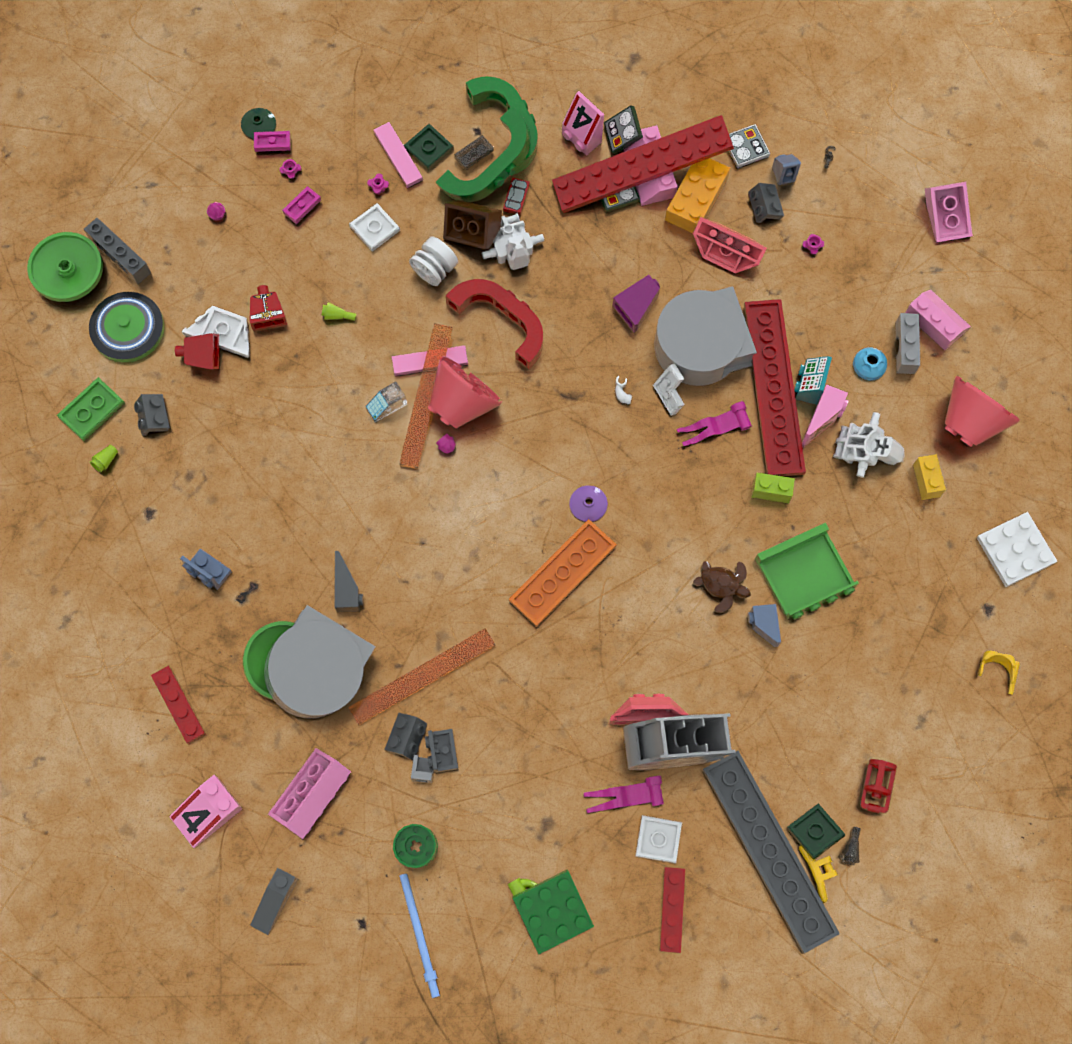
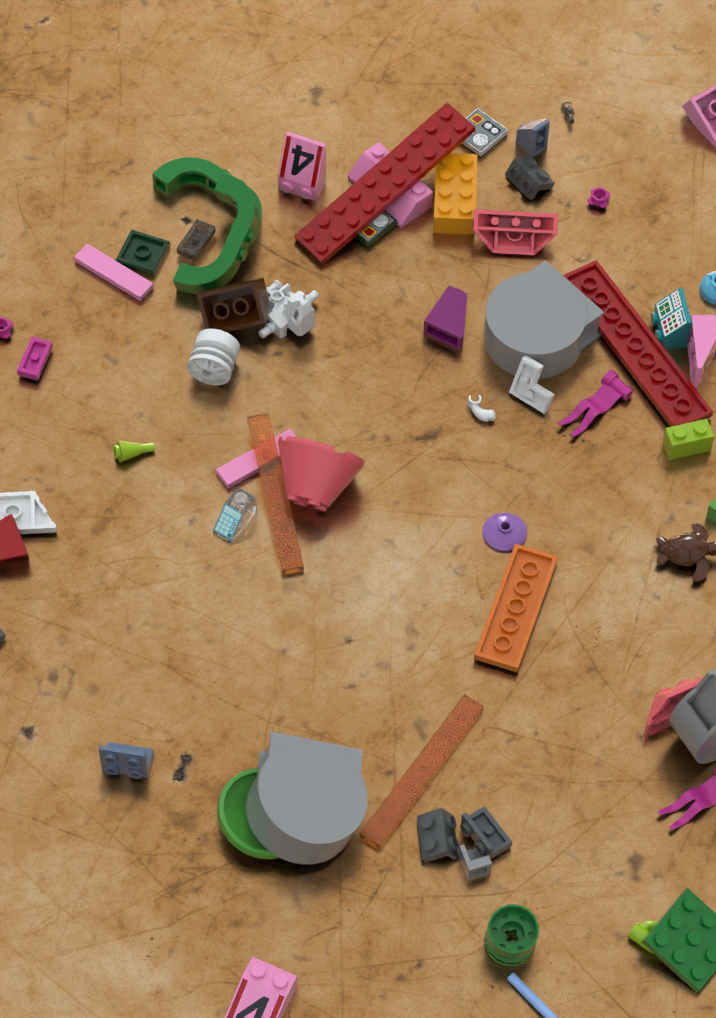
camera: 25 degrees left, 15 degrees down
red plate [151,665,206,744] -> none
red torso [250,285,288,331] -> none
bright pink slope [268,748,351,839] -> none
dark grey slope [335,551,364,612] -> none
white tile [349,203,400,252] -> none
dark pink plate [367,174,389,194] -> none
dark pink plate [436,434,456,453] -> none
red arch [445,279,543,370] -> none
tile [503,177,530,215] -> none
tile [604,105,643,155] -> none

